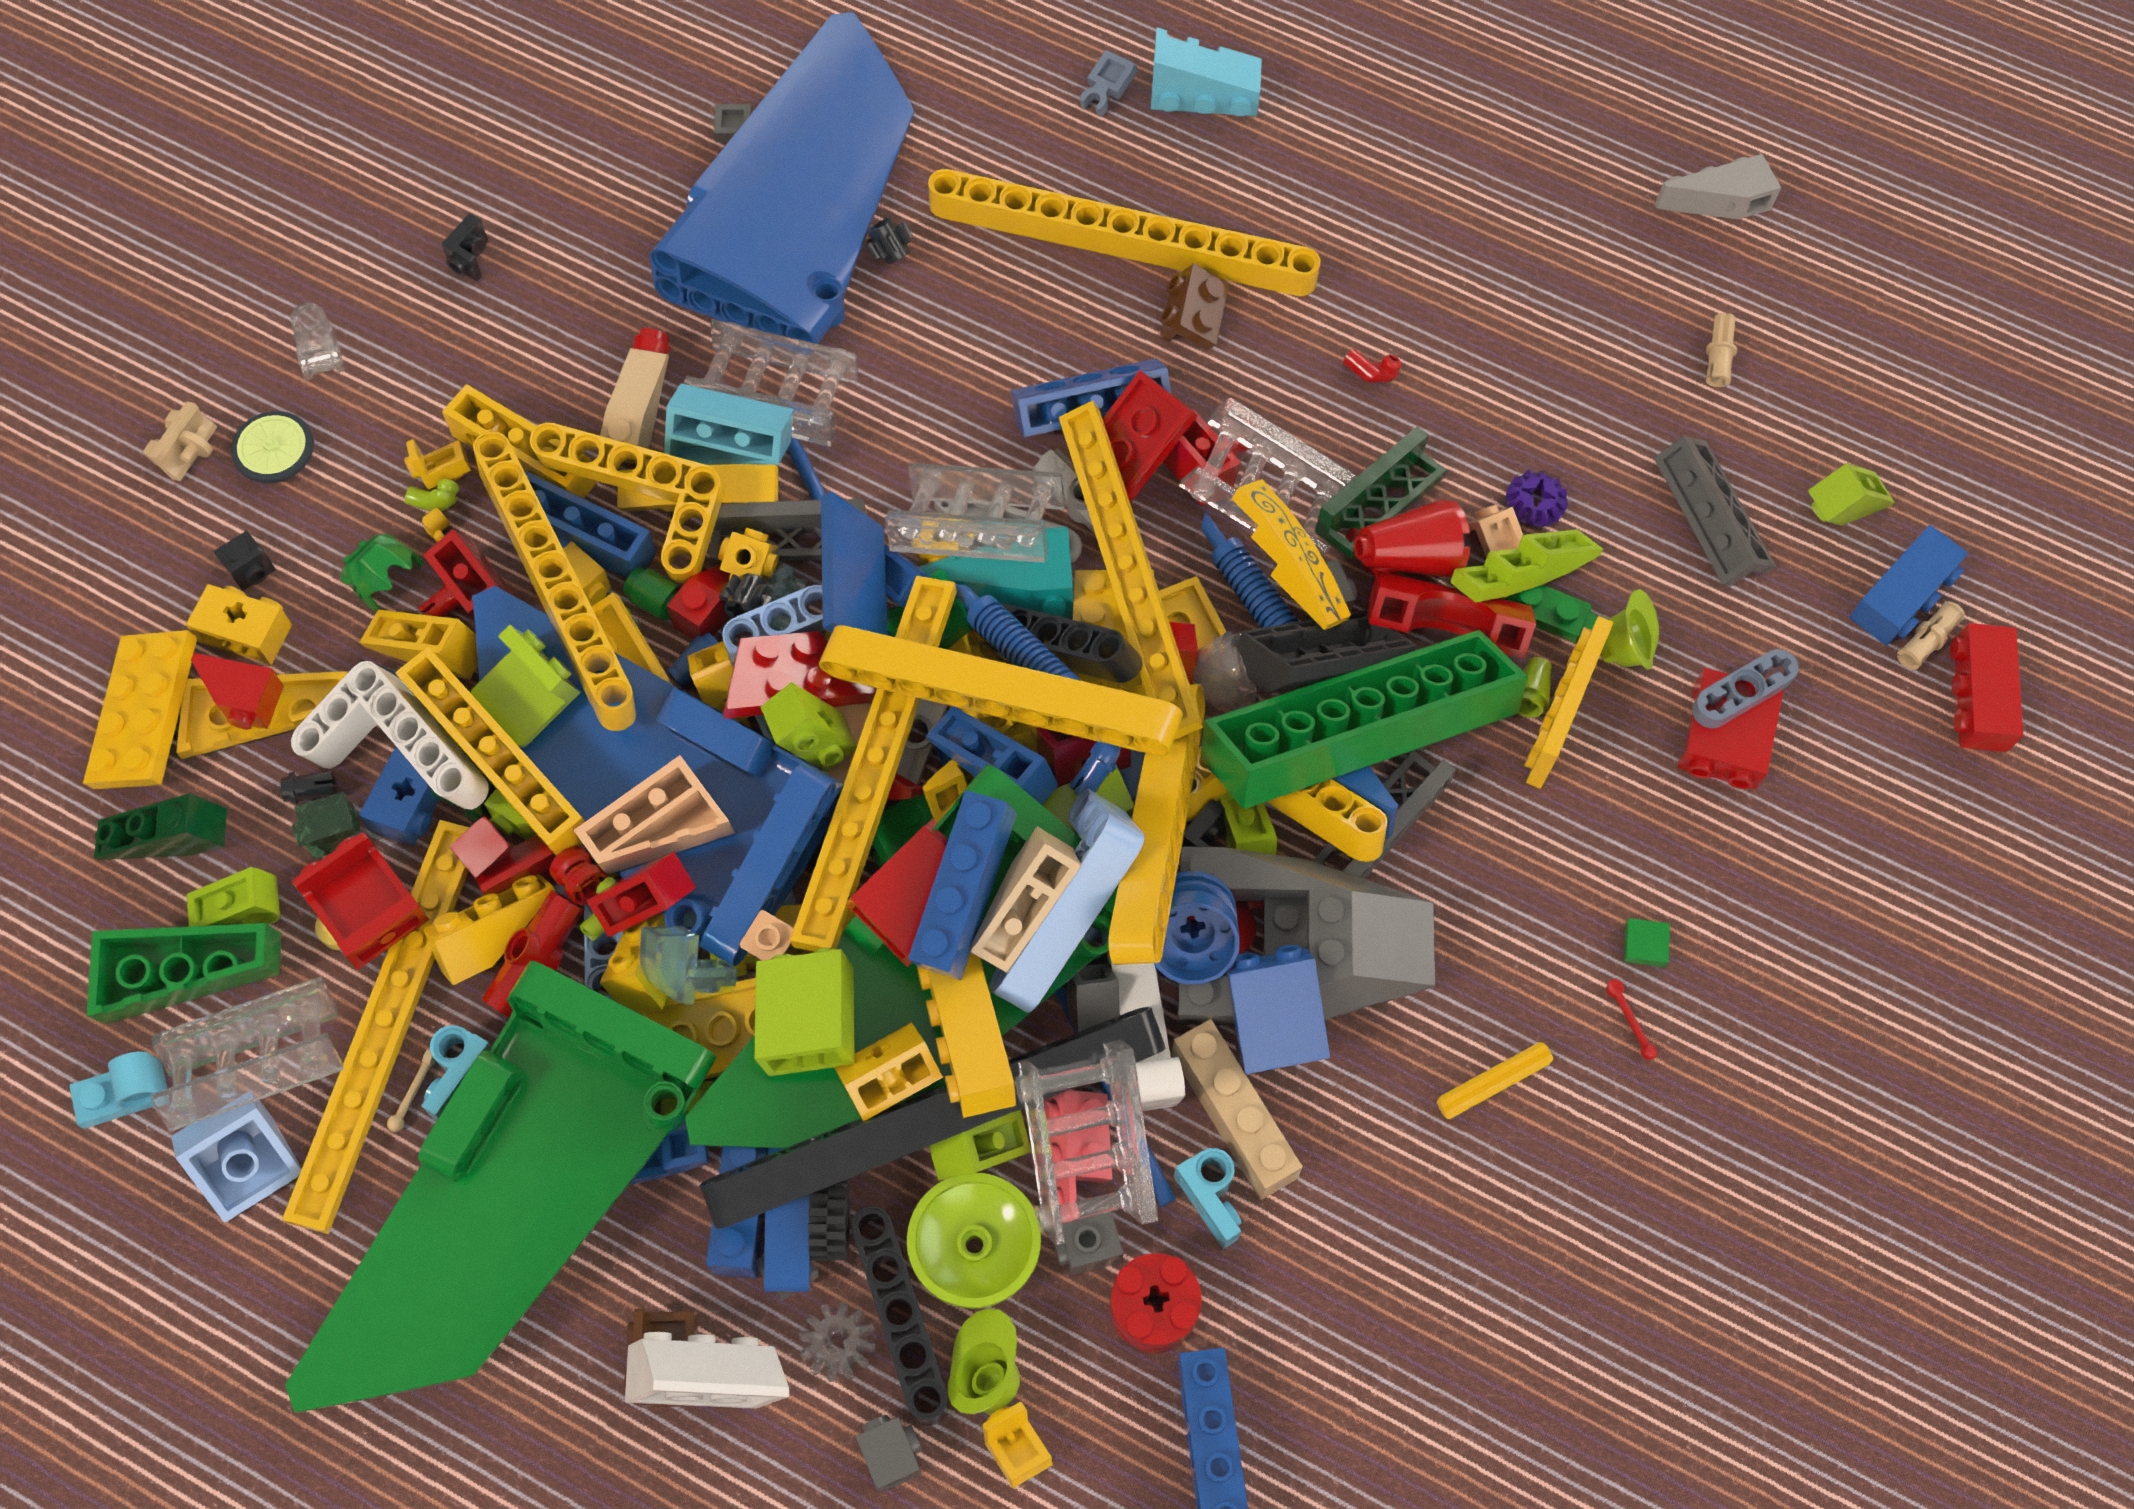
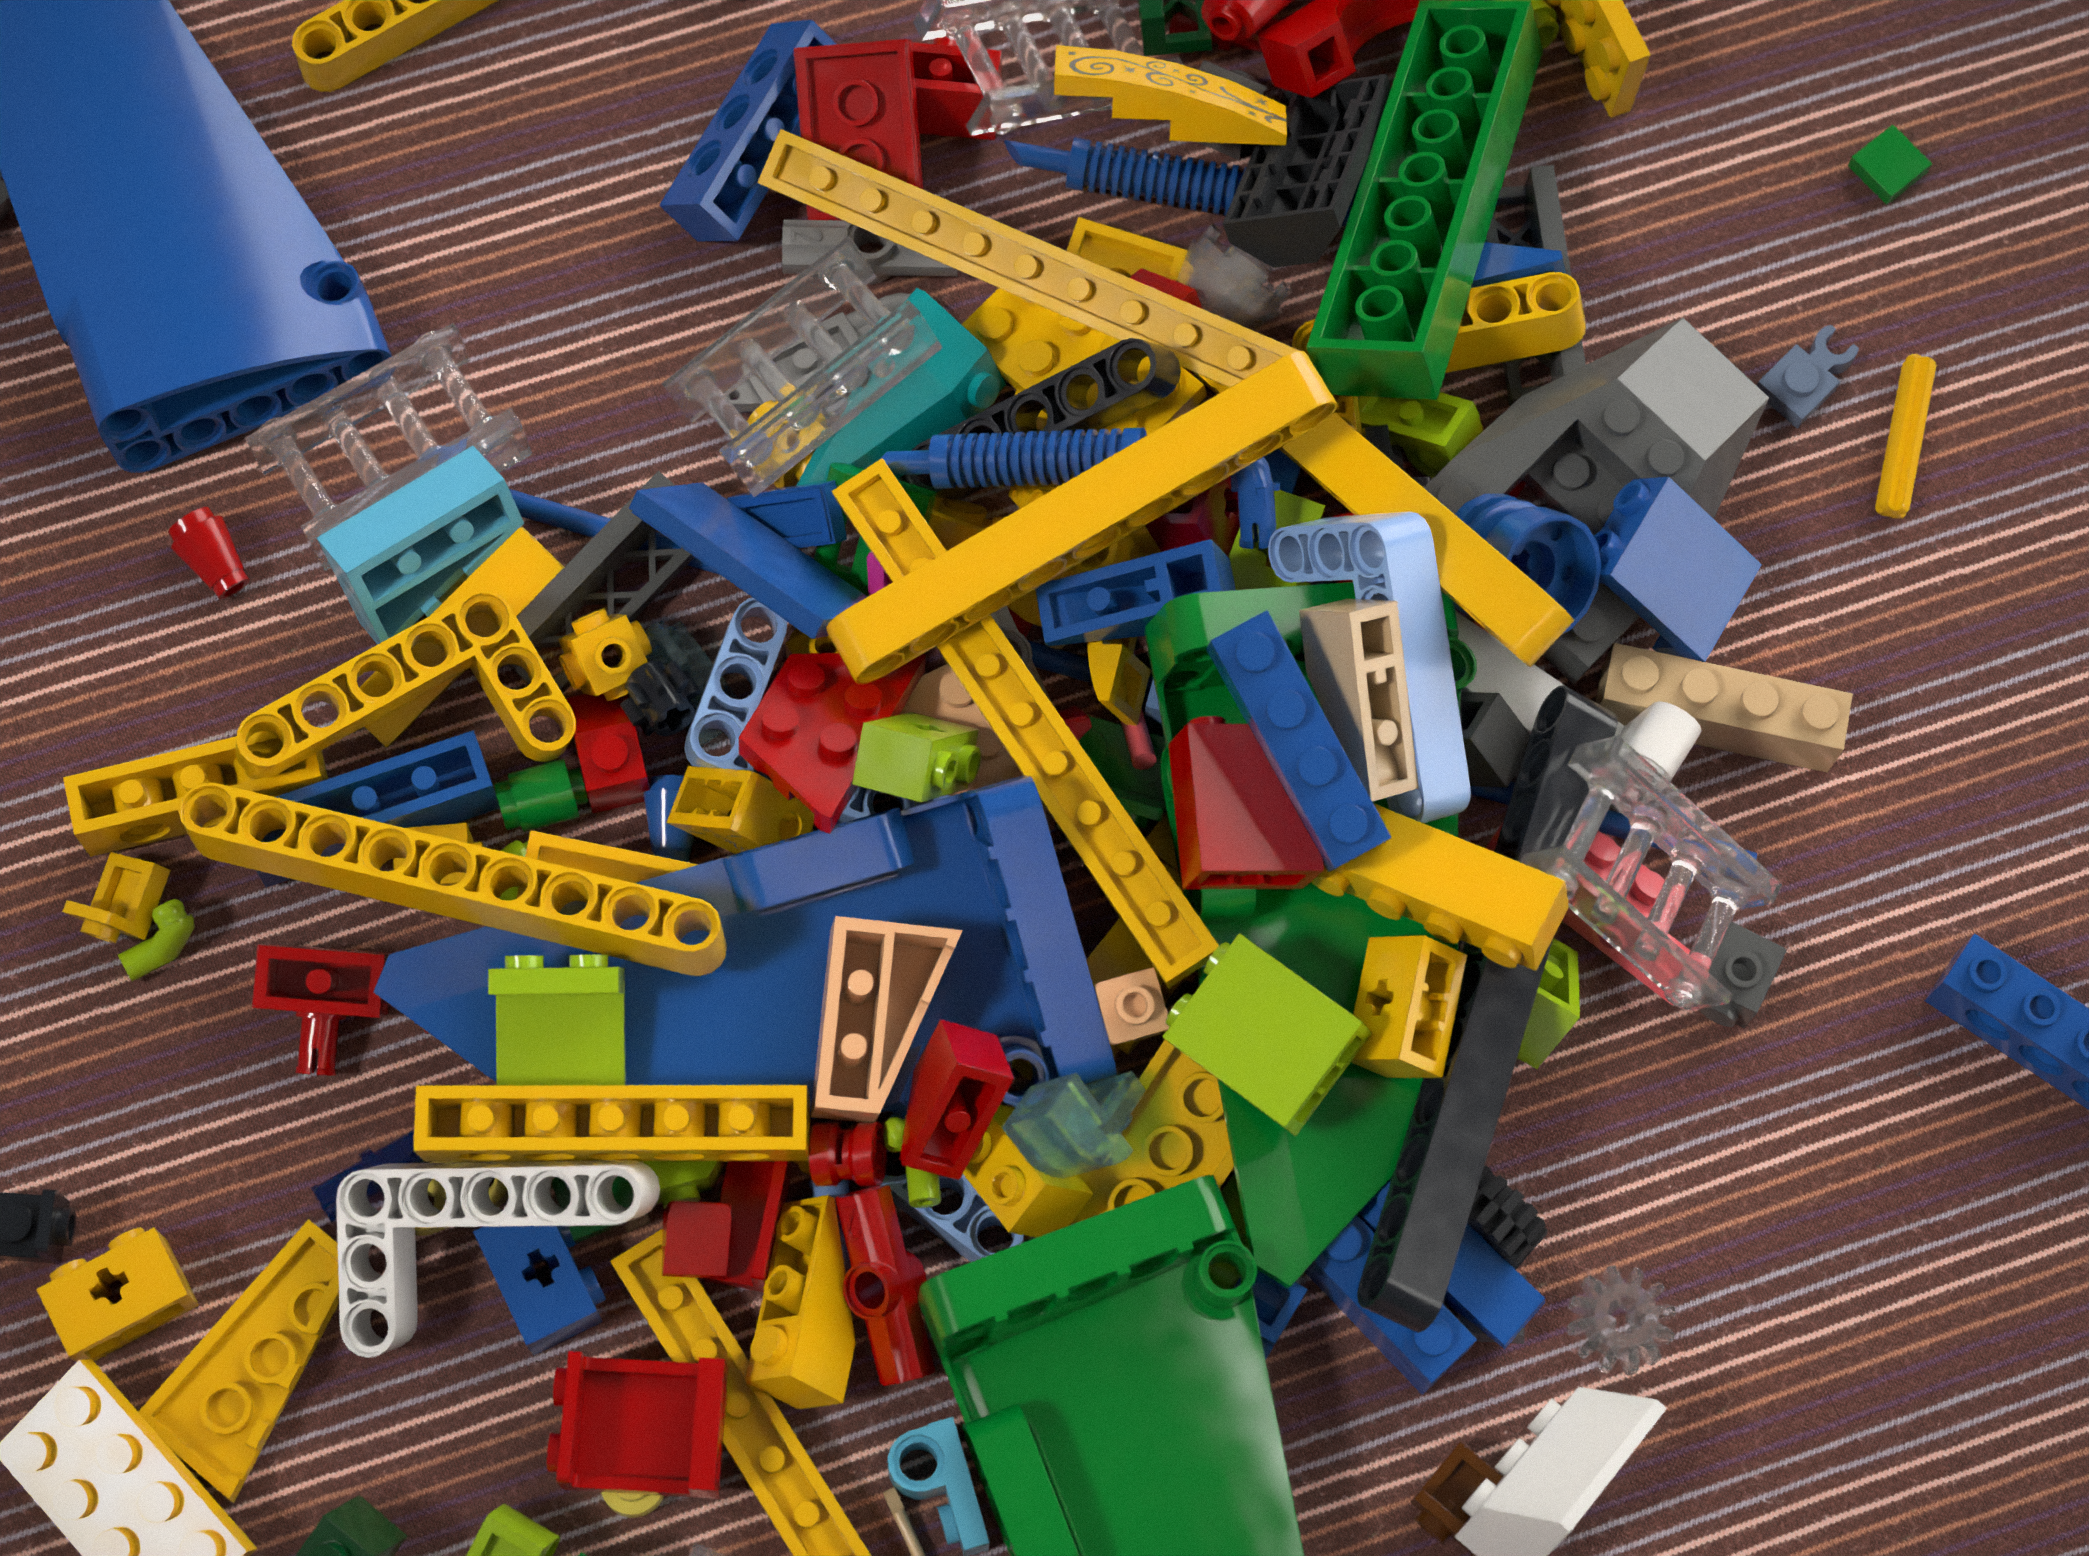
camera: 50 degrees left, 5 degrees up
red slope [191,653,284,730] -> none
black pin [280,771,337,805] -> none
clear green brick [292,792,361,858] -> none
green helmet [340,533,424,612] -> none
yellow slope [359,610,478,679] -> none
yellow hand [422,508,450,542] -> none
tan slope [600,348,669,464] -> none
black beam [851,1206,949,1426] -> none
dark grey brick [856,1415,922,1494] -> none
black gear [865,217,913,264] -> none
lime dish [907,1173,1041,1309] -> none
lime piece [948,1308,1020,1416] -> none
yellow bracket [983,1402,1052,1488] -> none
red brick [1110,1253,1202,1353] -> none
medium azure plate [1174,1148,1242,1250] -> none
red hinge [1606,979,1658,1060] -> none
none -> sand blue plate [1756,325,1859,429]

